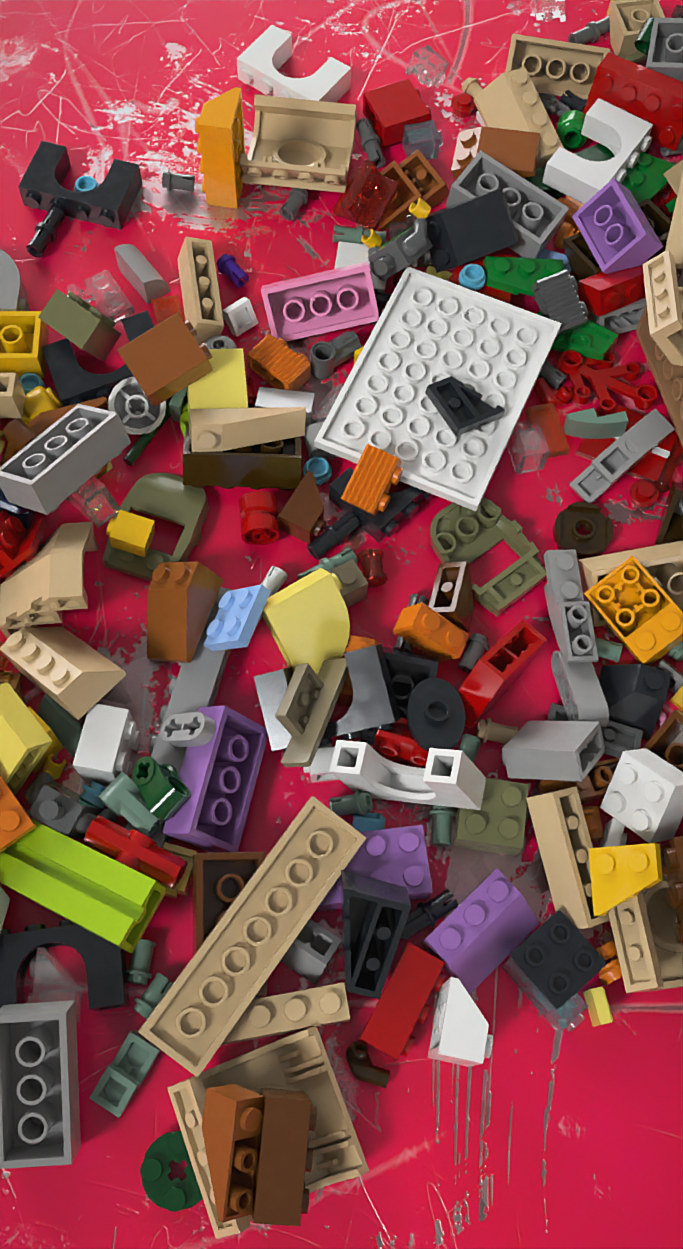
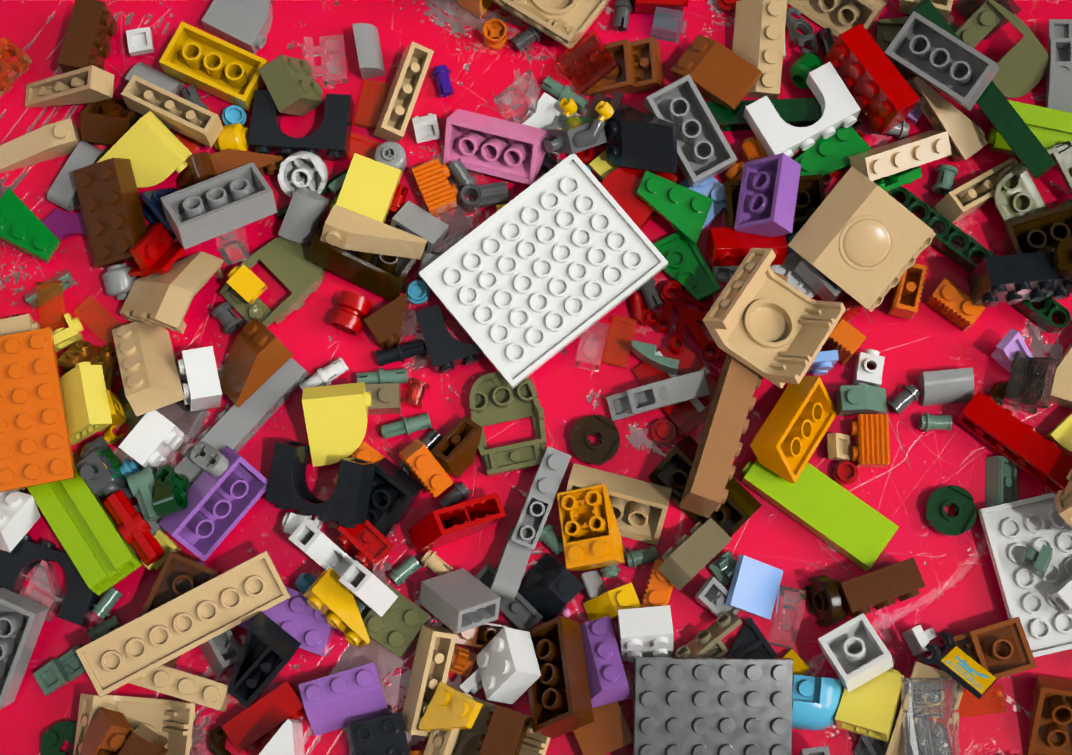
camera: 30 degrees right, 10 degrees up
dark orange brick [117,312,213,407] -> none
light blue plate [203,584,271,651] -> none
dark tan bracket [275,658,349,767] -> none
sand green pin [329,790,373,817] -> none
orange brick [341,444,404,516] -> none
black axle [401,888,458,940] -> none
black piece [407,678,466,752] -> none
black wing [425,376,505,437] -> none
medium azure plate [459,264,486,291] -> none
dark grey brick [531,269,588,336] -> none
none -> white brick [178,346,222,412]
none -> dark grey bush [212,302,244,335]
none -> light grey brick [278,187,329,244]
none -> yellow slope [303,568,370,648]
none -> sand green axle [380,412,432,439]
none -> dark grey pin [447,158,475,188]
none -> orange wheel [483,19,507,51]
none -> clear slope [493,70,540,124]

